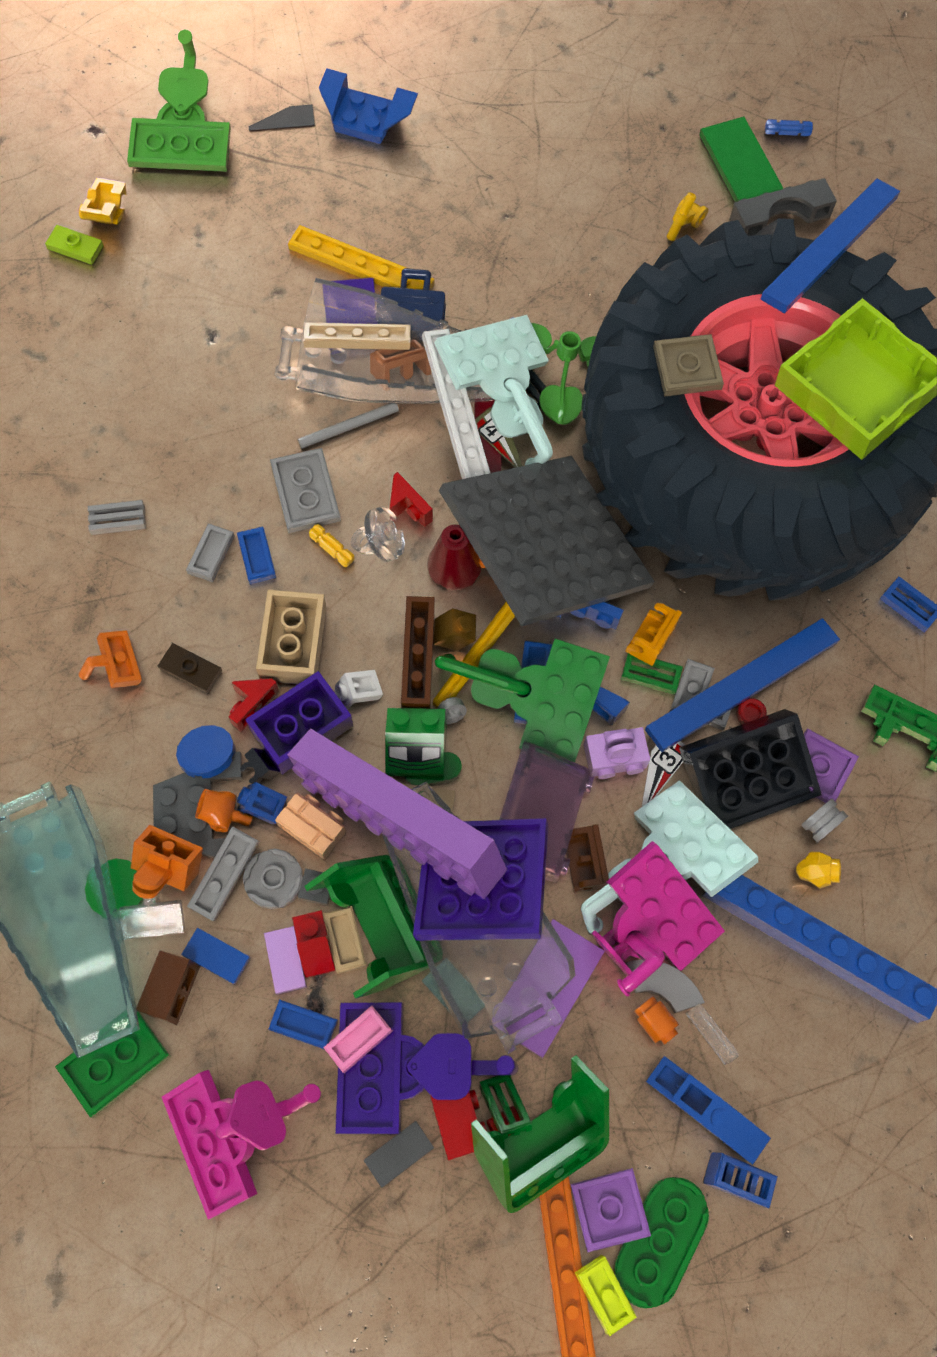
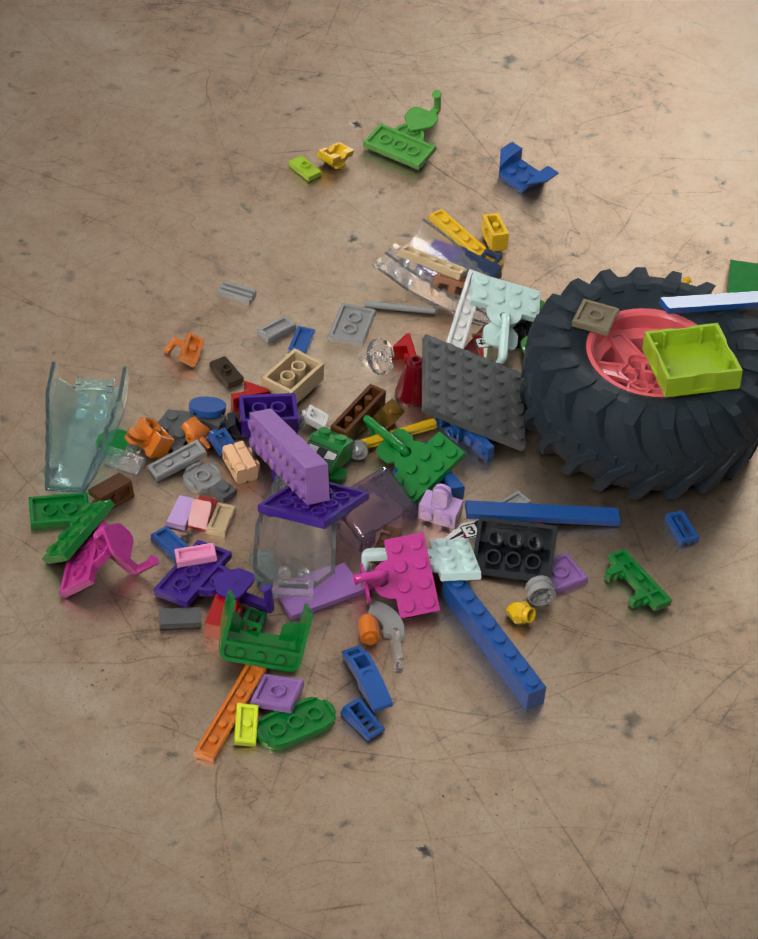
camera: 30 degrees right, 25 degrees down
blue tile [181,928,251,985] -> none
dark grey sticker [248,104,315,130] -> none
green windscreen [305,855,441,999] -> none
yellow axle [309,524,355,567] -> none
green tile [620,653,683,695] -> none
light orange hinge [625,603,683,666] -> none
none -> green plate [42,499,115,564]
none -> yellow brick [481,213,509,251]

